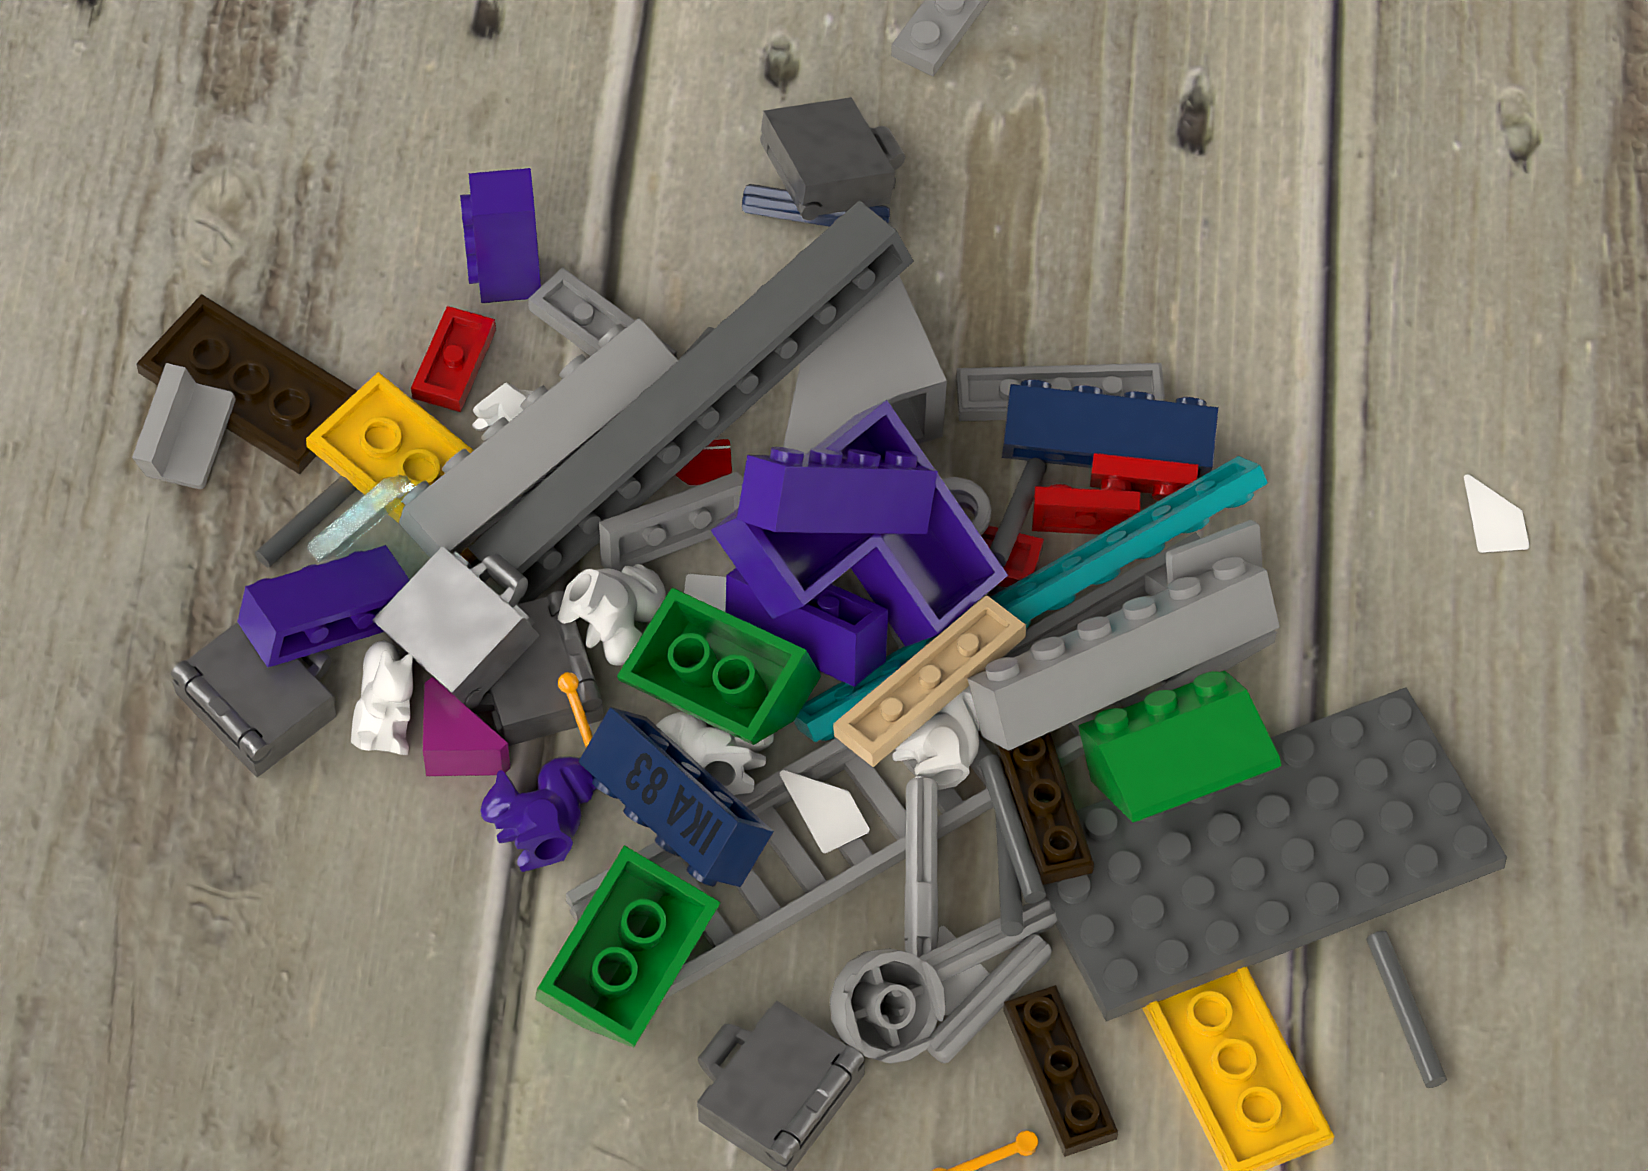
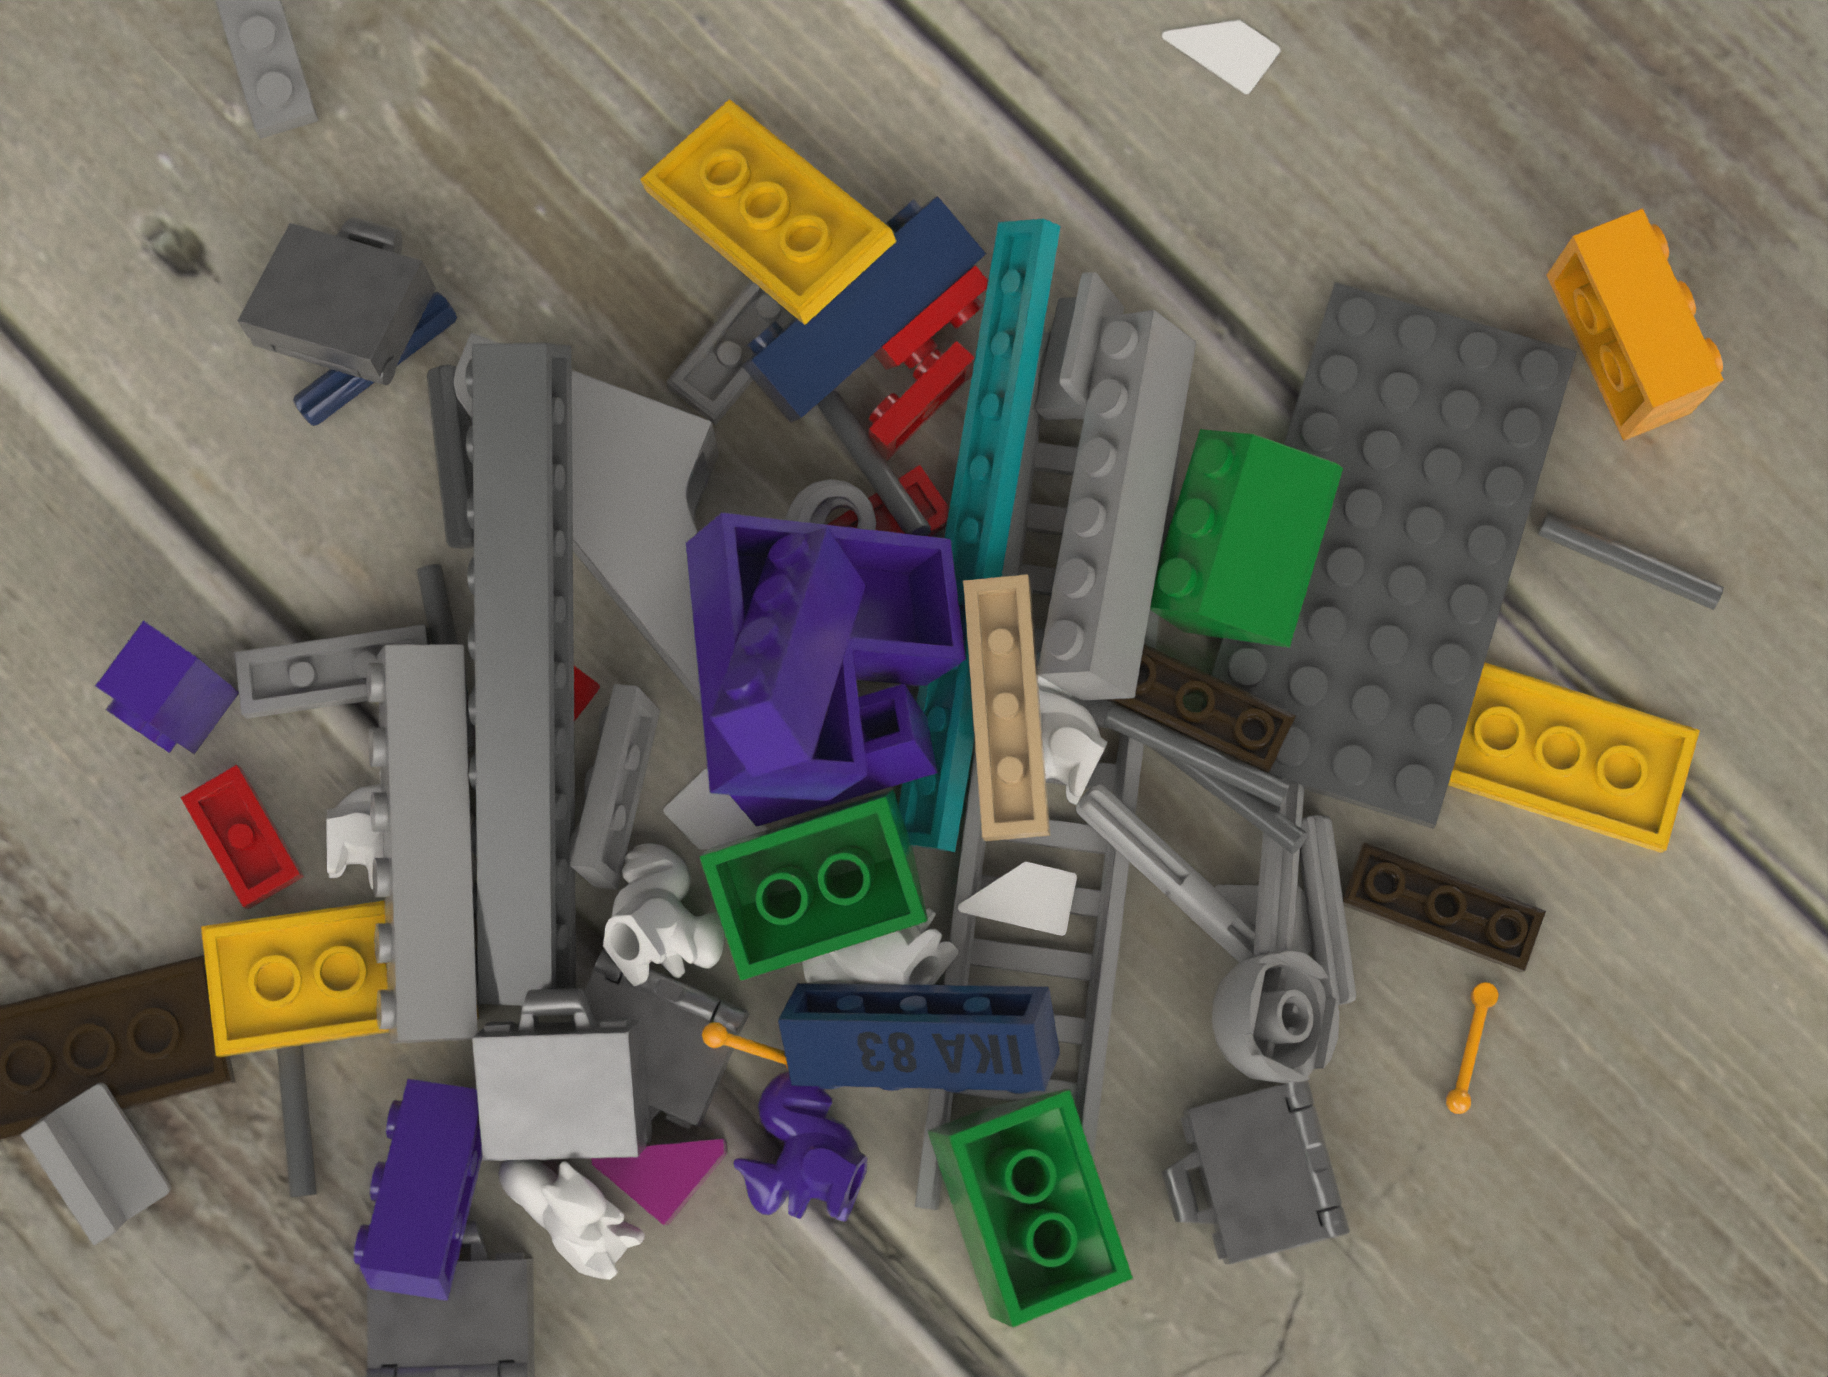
camera: 50 degrees left, 20 degrees up
clear light blue tile [307,475,415,562] -> none
none -> yellow tile [640,99,896,325]
none -> light orange brick [1546,208,1724,441]

